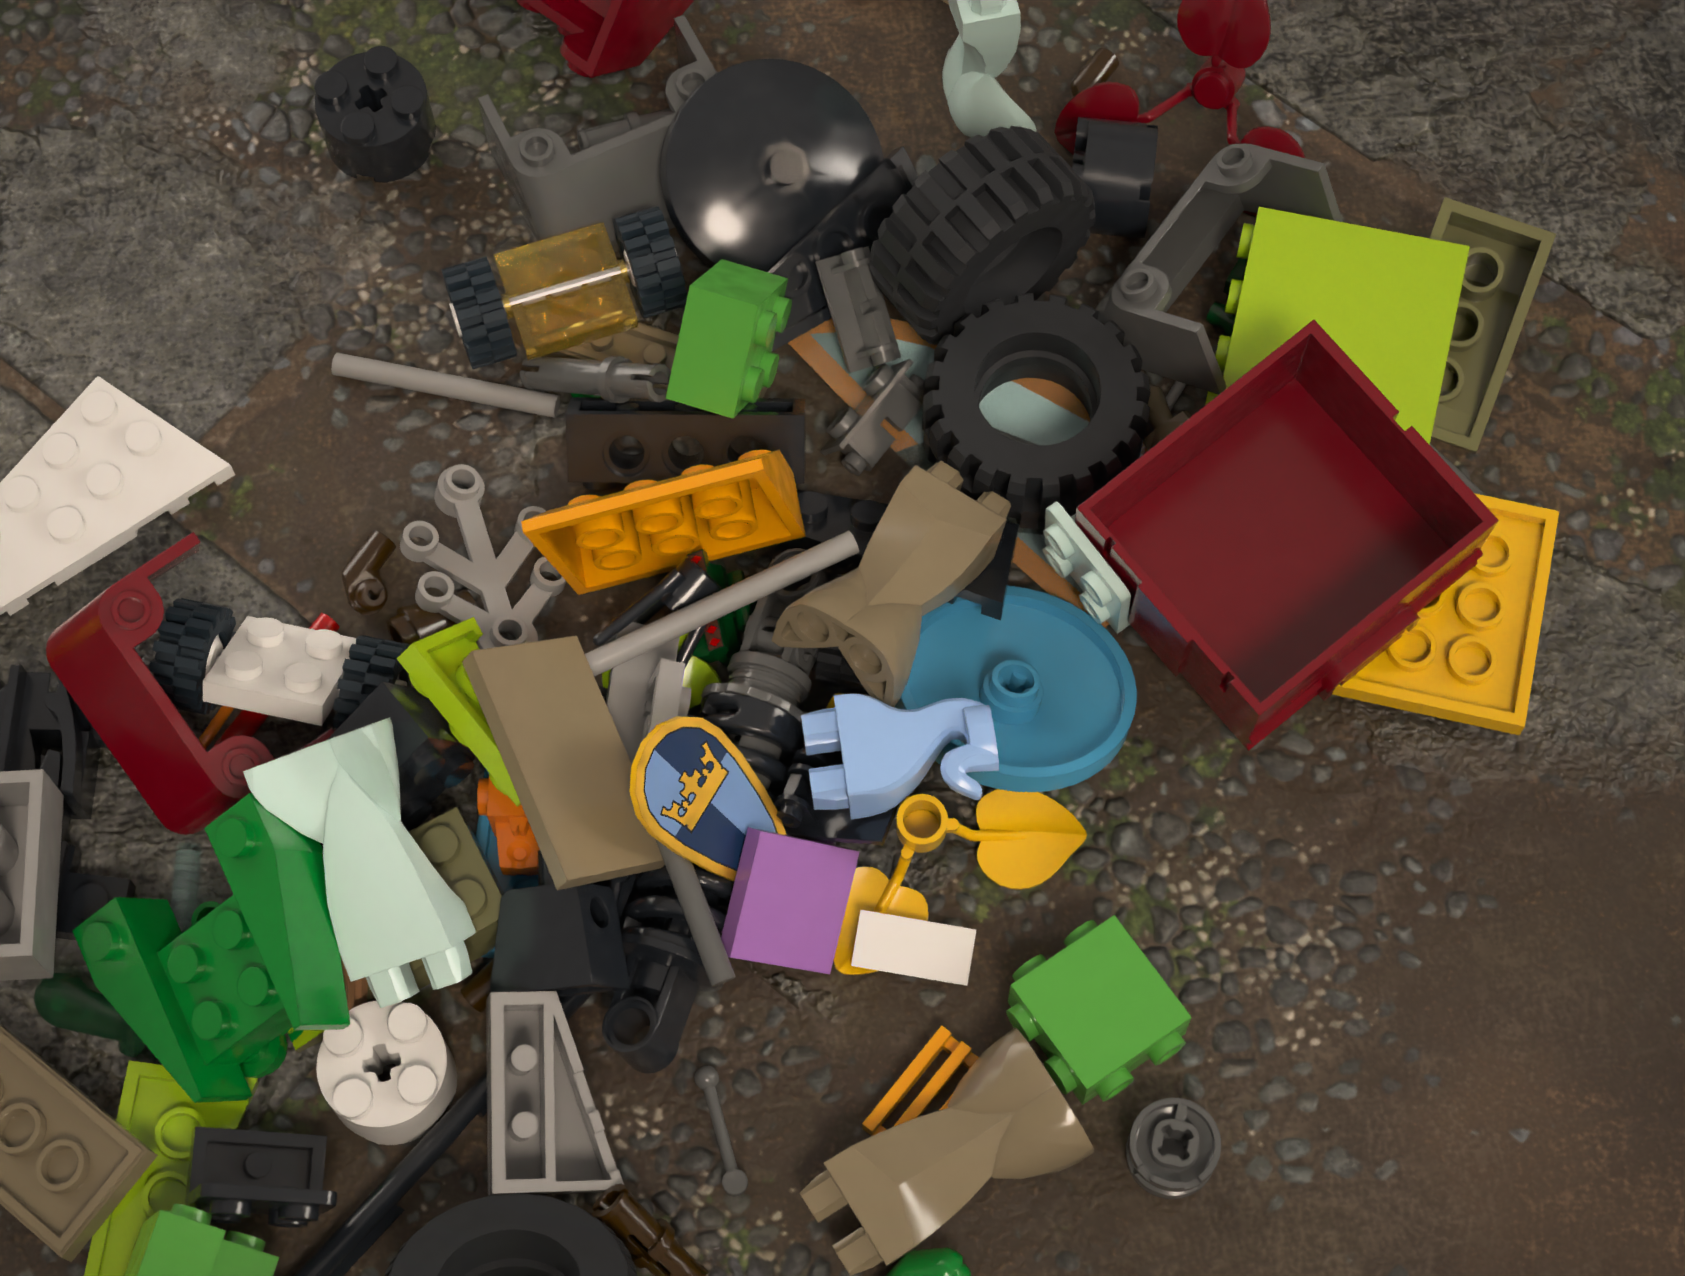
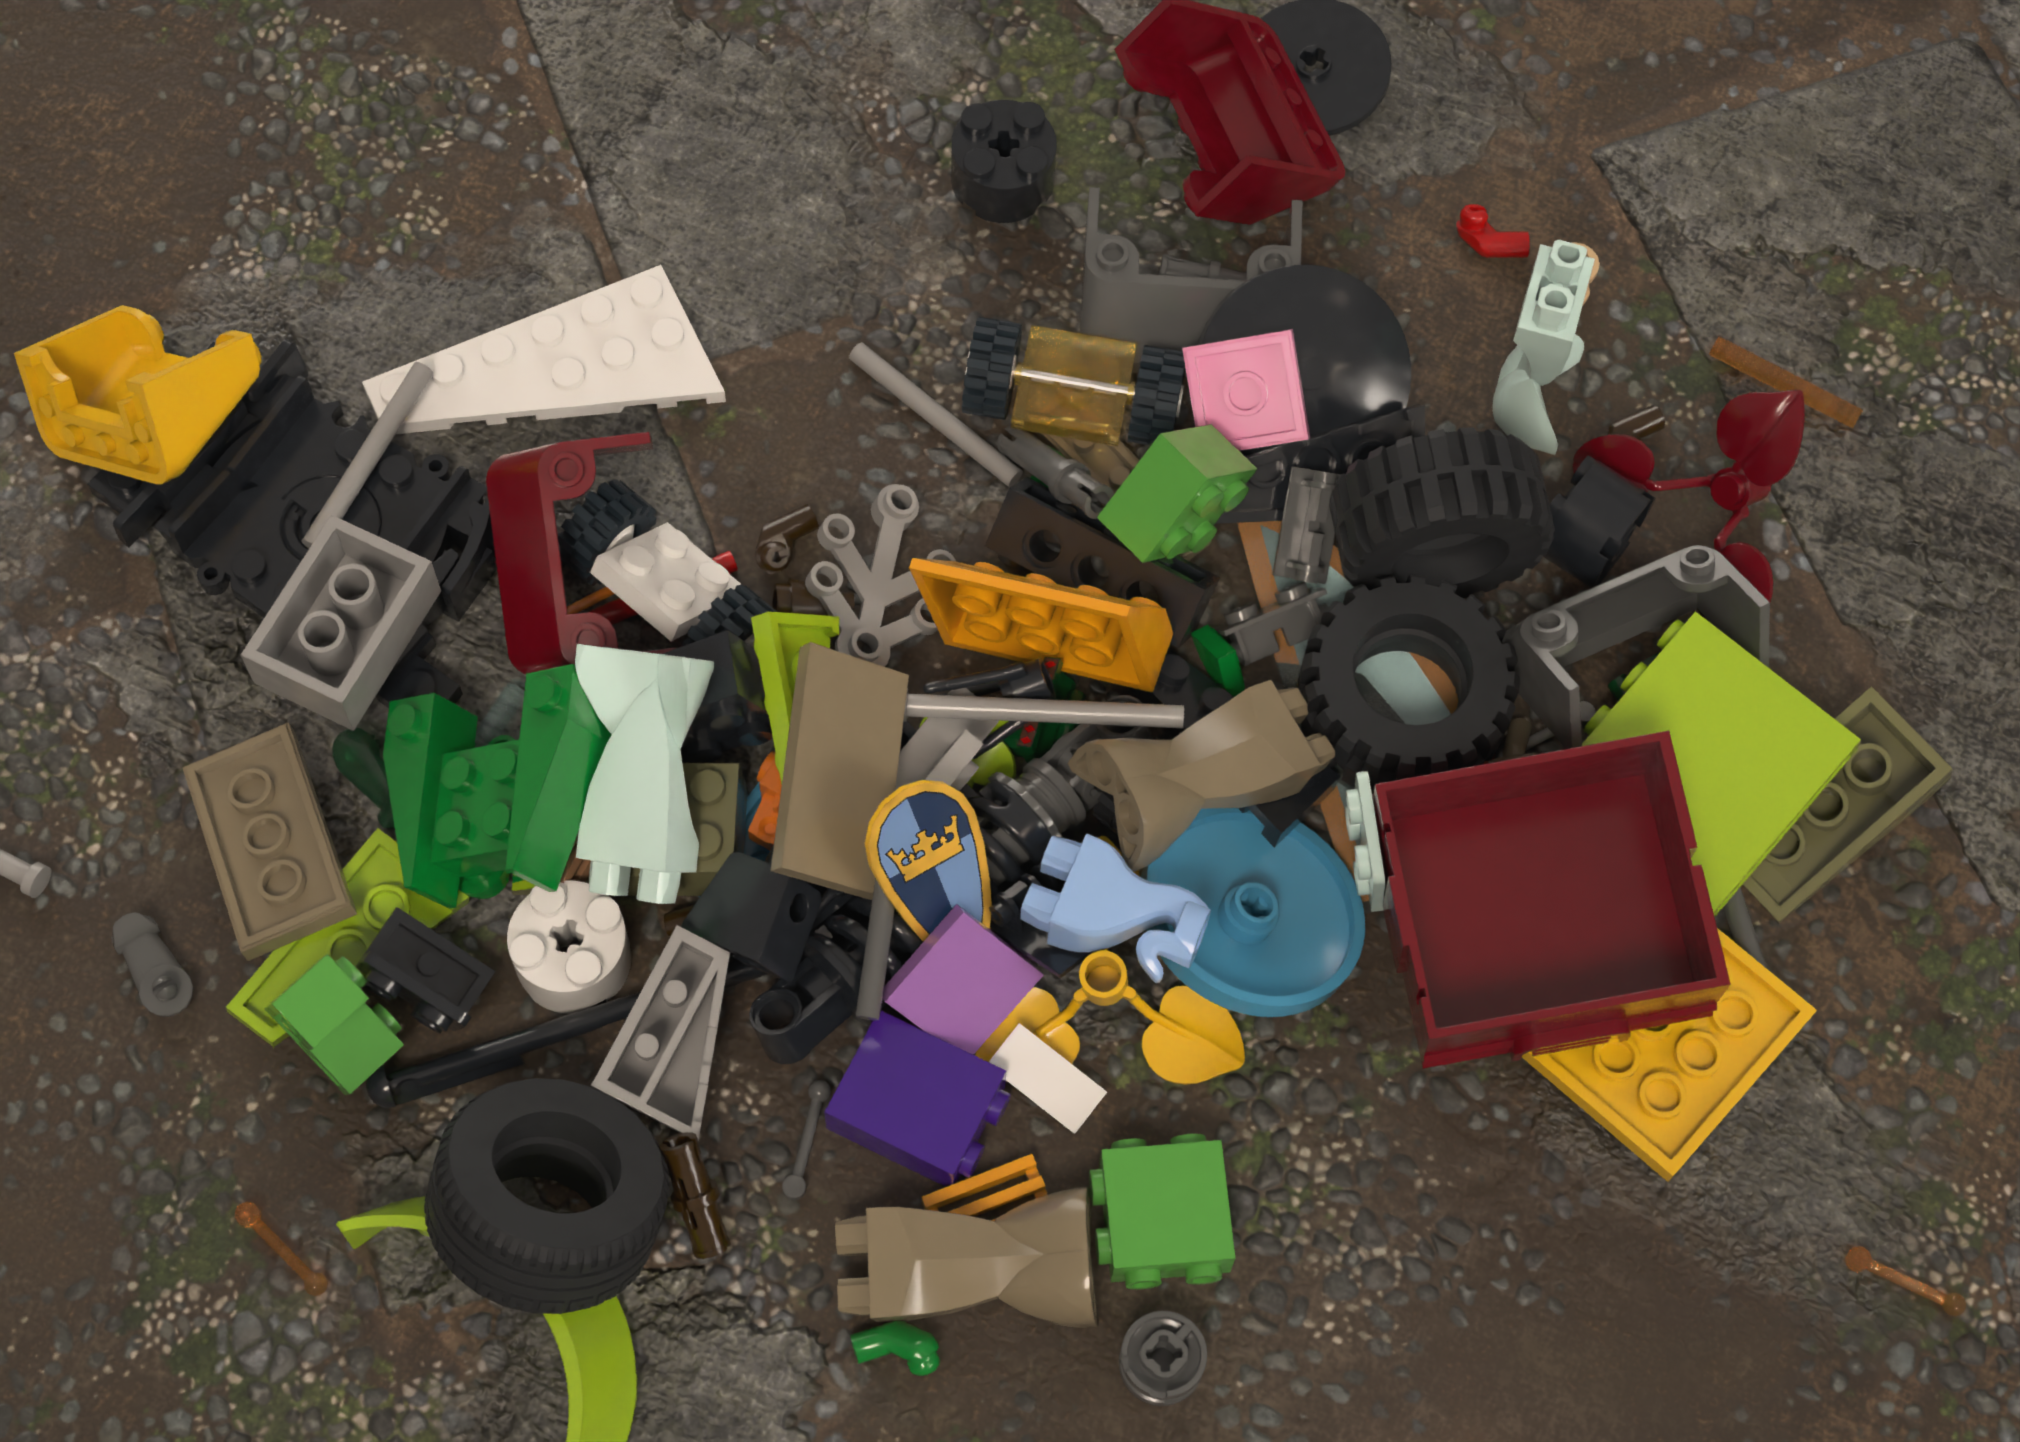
camera: 25 degrees right, 0 degrees up
none -> dark purple brick [824,1011,1011,1187]
none -> bright pink tile [1182,329,1310,451]
none -> green tile [1191,625,1245,697]

